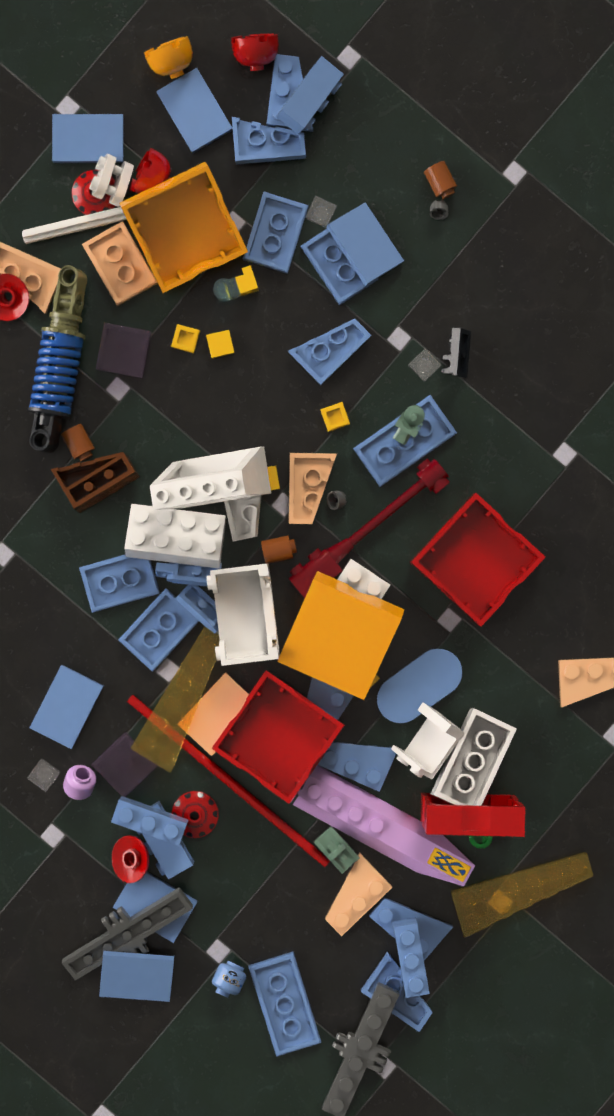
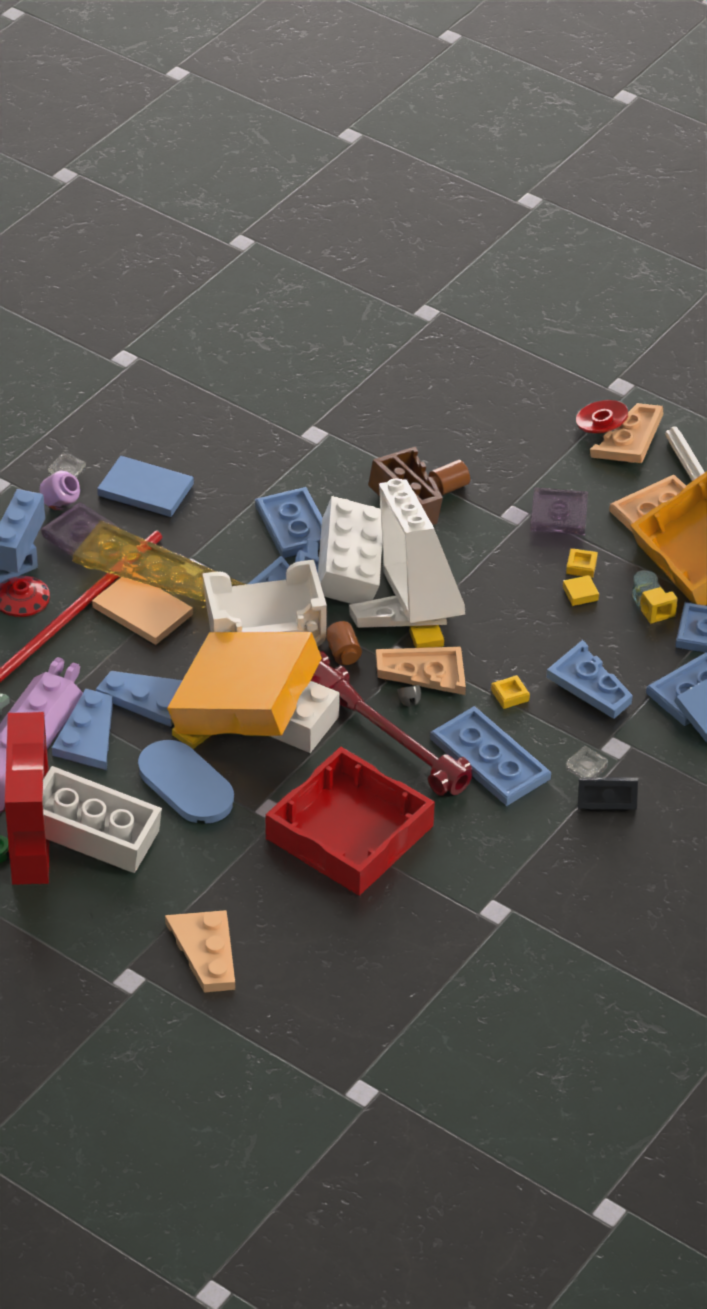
camera: 85 degrees right, 45 degrees down
piece [27,265,87,453] -> none
medium blue tile [118,588,199,672] -> none
red tile [211,670,345,804] -> none
white panel [391,703,464,779] -> none
sand green hips [393,405,425,445] -> none

